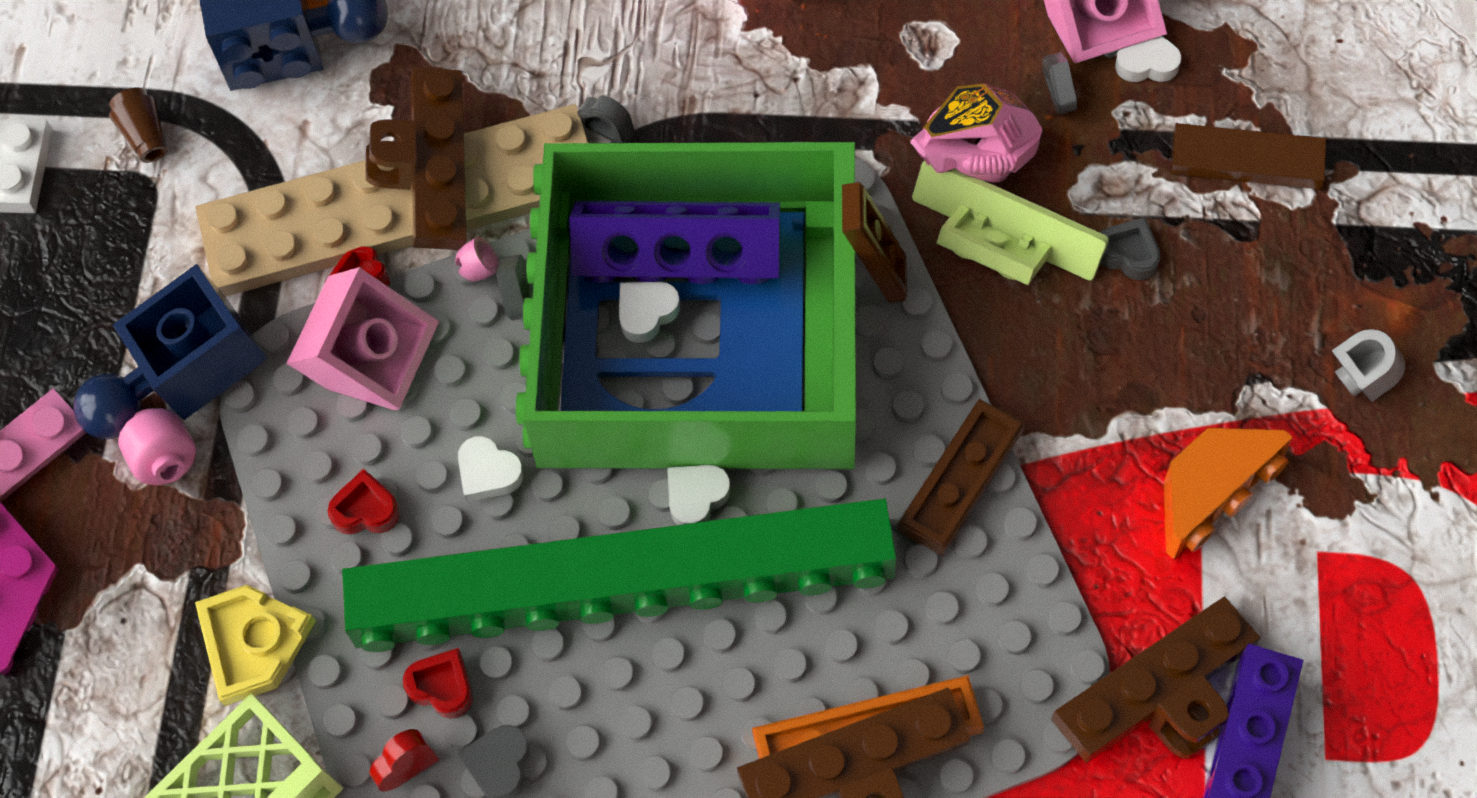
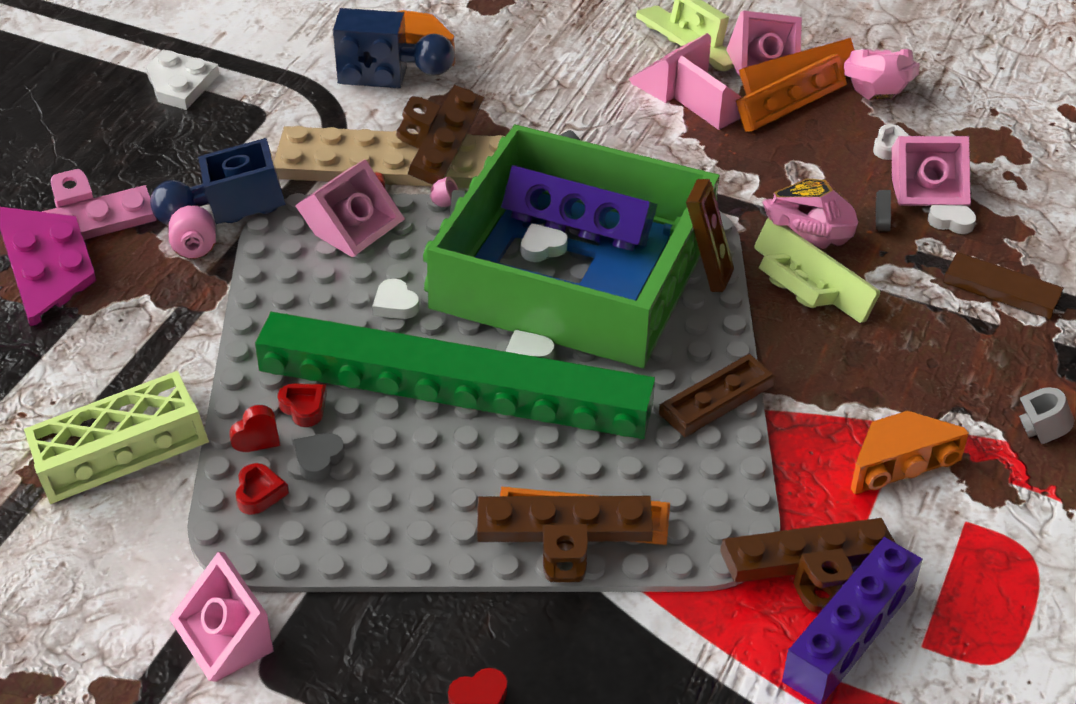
camera: 15 degrees right, 20 degrees down
reddish brown cone [109,87,168,163] -> none
light yellow plate [195,585,316,706] -> none
red tile [327,468,400,535] -> none
dark grey tile [1100,217,1160,280] -> none

